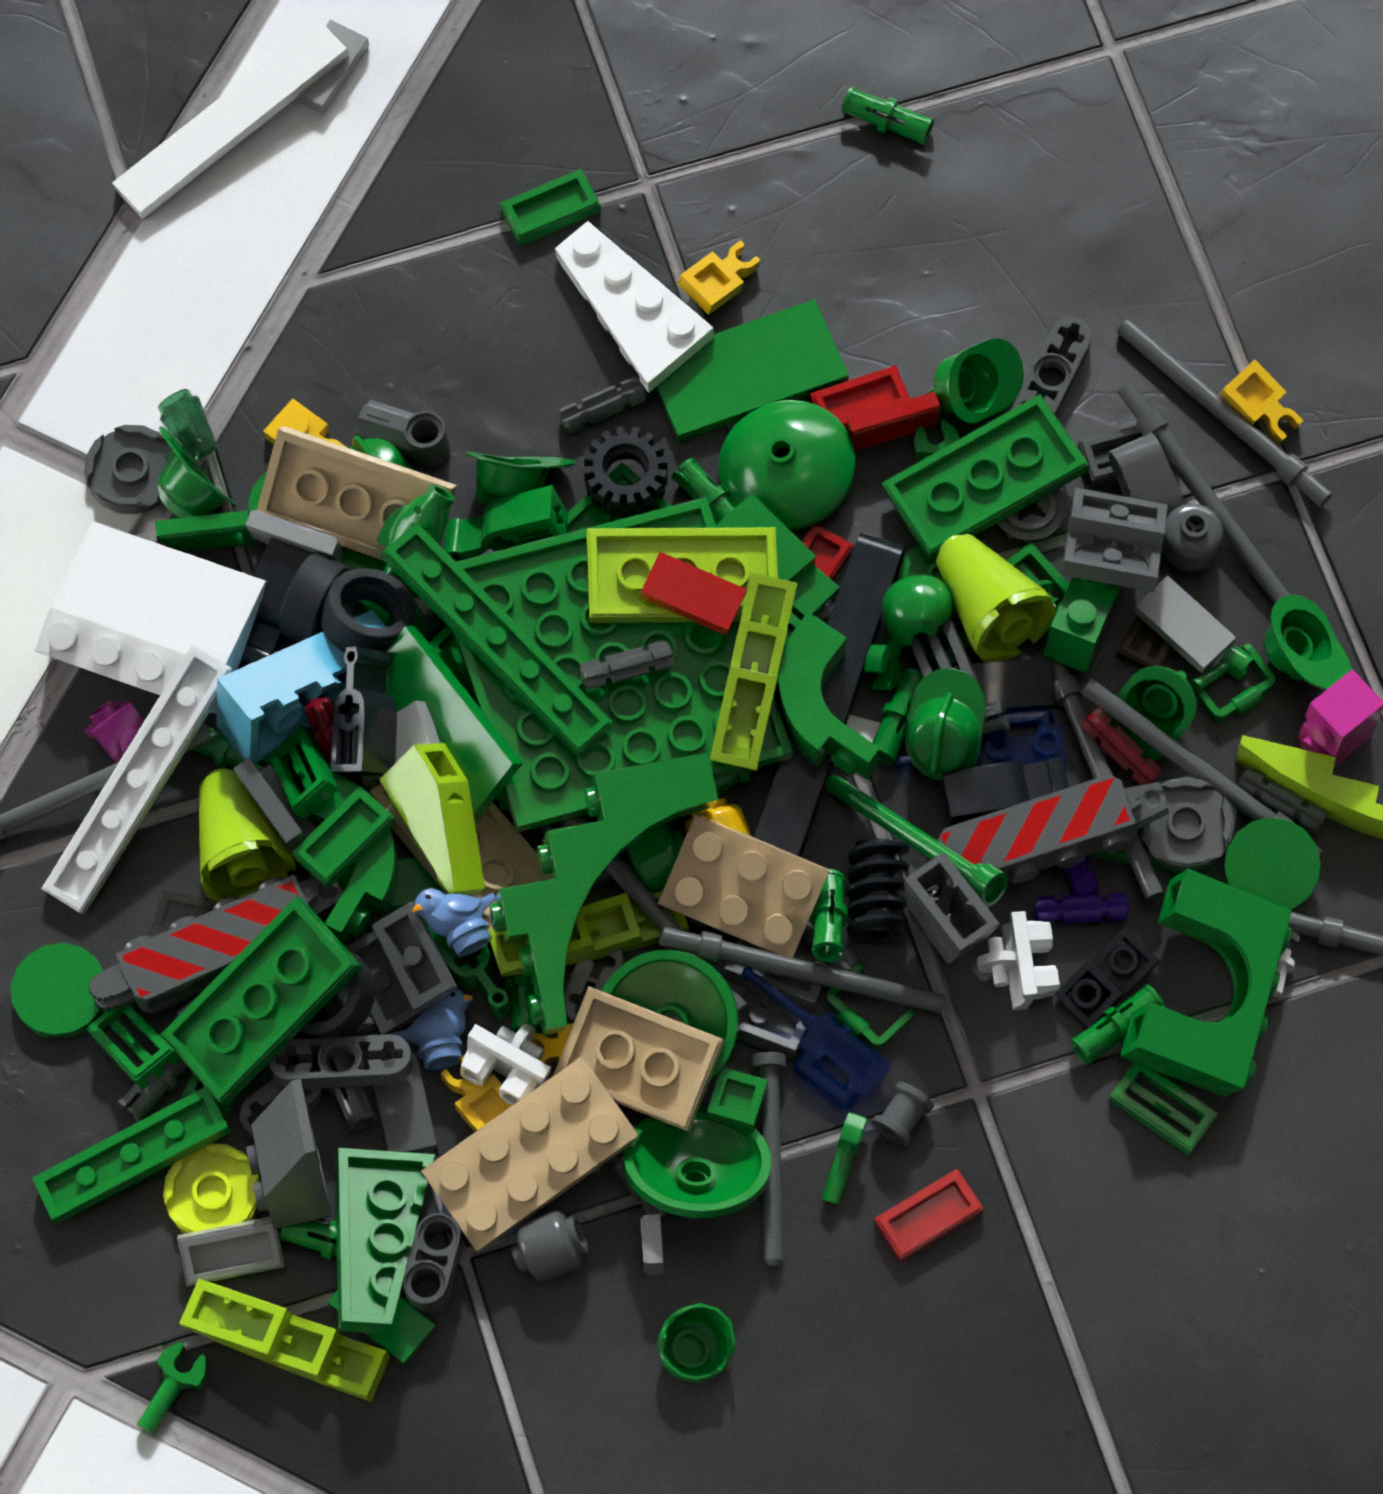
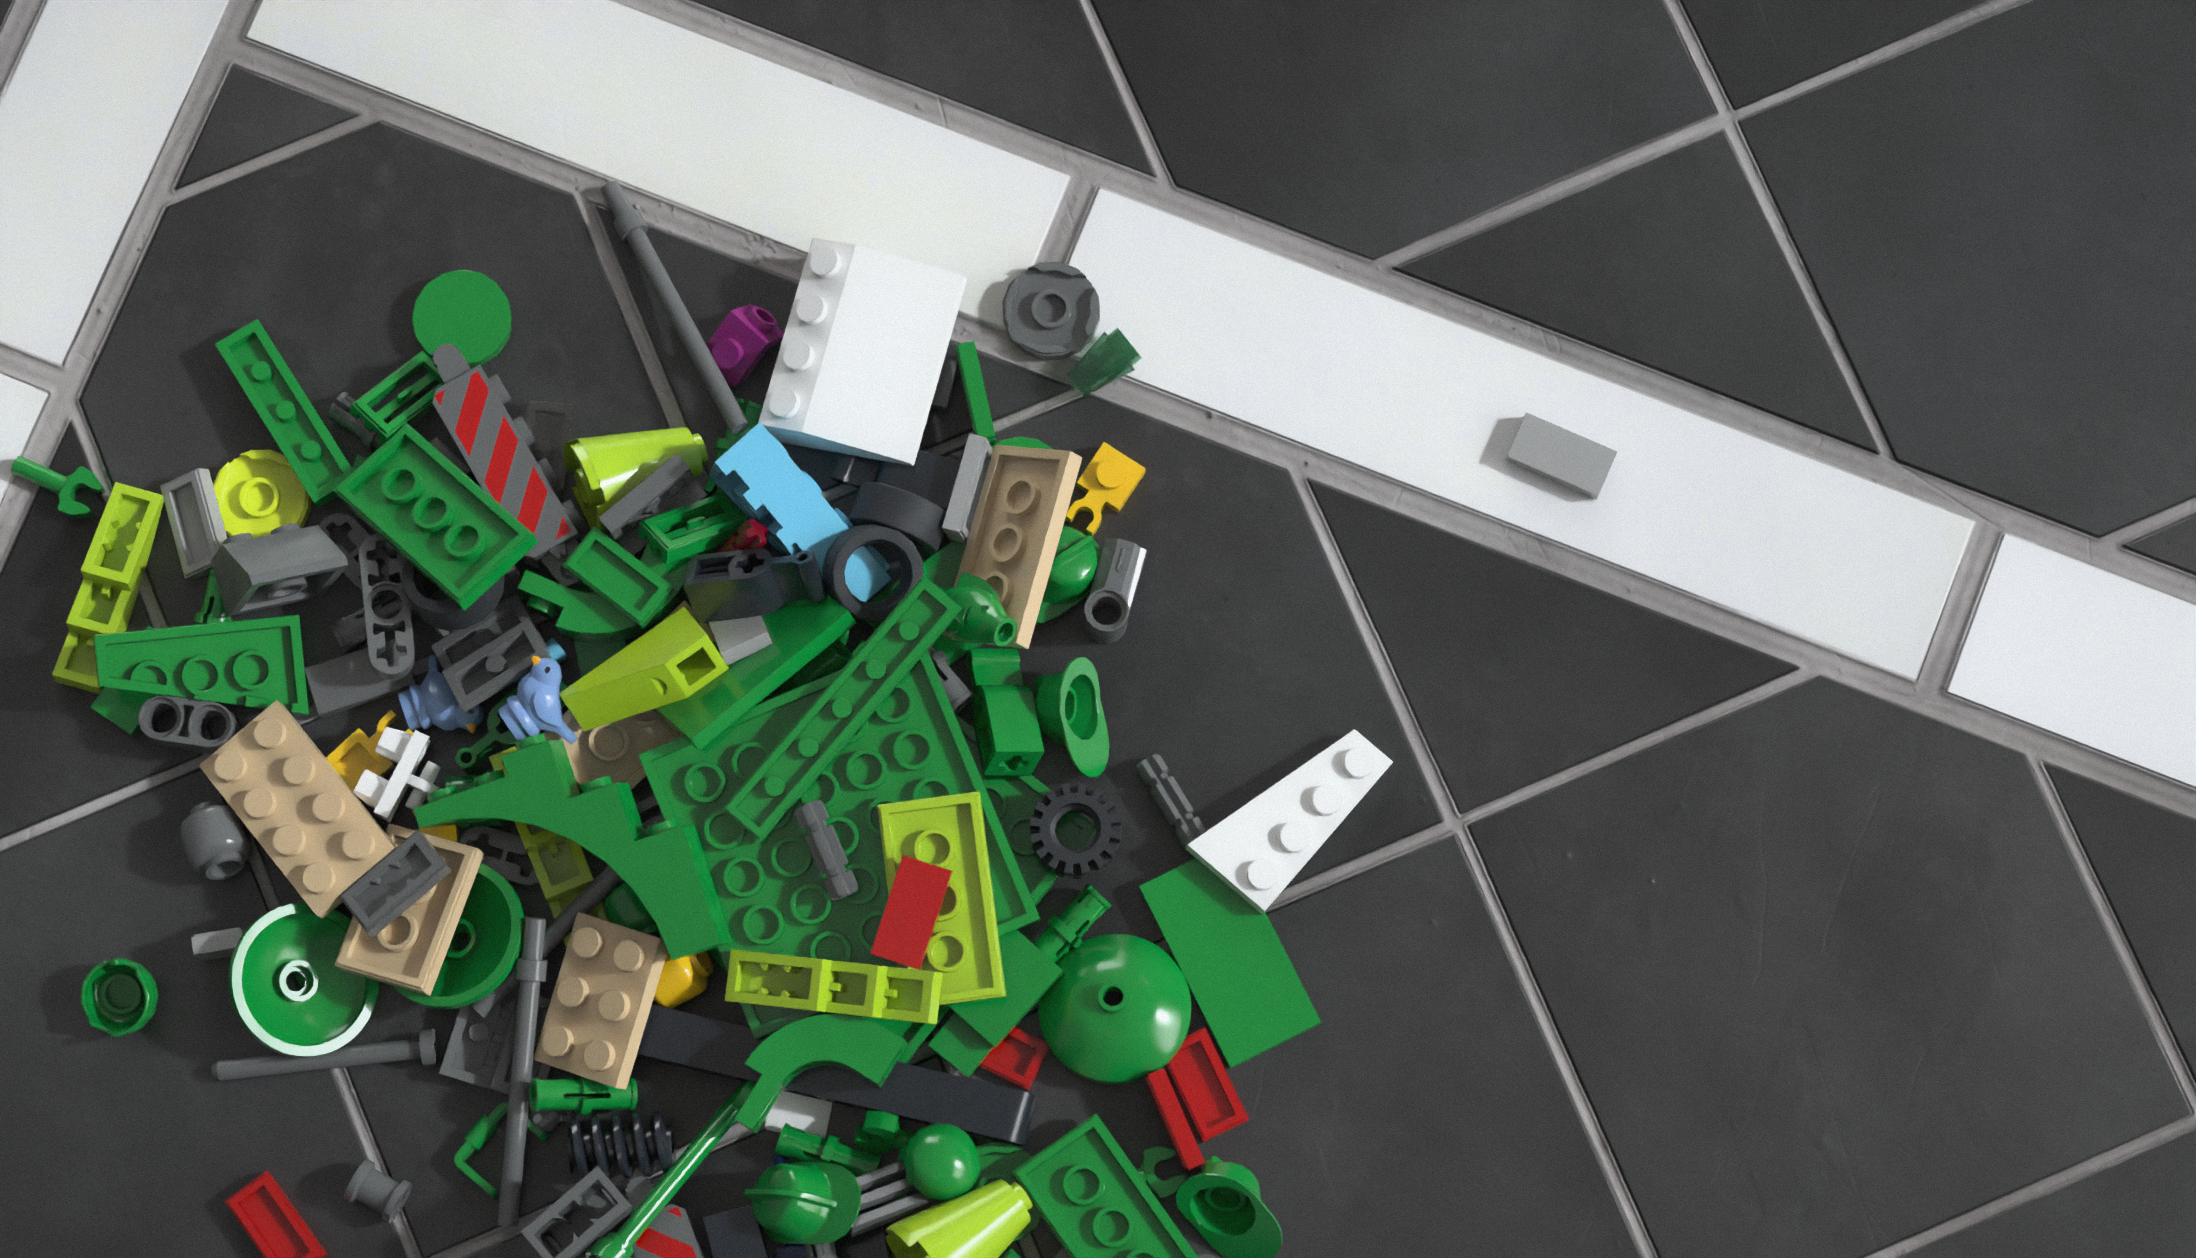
camera: 85 degrees right, 10 degrees up
white tile [41,644,235,915] -> none
white tile [112,19,349,219] -> none
green piece [157,426,237,518] -> none
green tile [500,168,601,246] -> none
yellow plate [678,240,761,315] -> none
green tile [707,1068,768,1131] -> none
clear blue piece [742,967,892,1109] -> none
green bar [821,1112,868,1205] -> none
green pin [841,86,934,145] -> none
none -> dark grey plate [339,830,452,937]

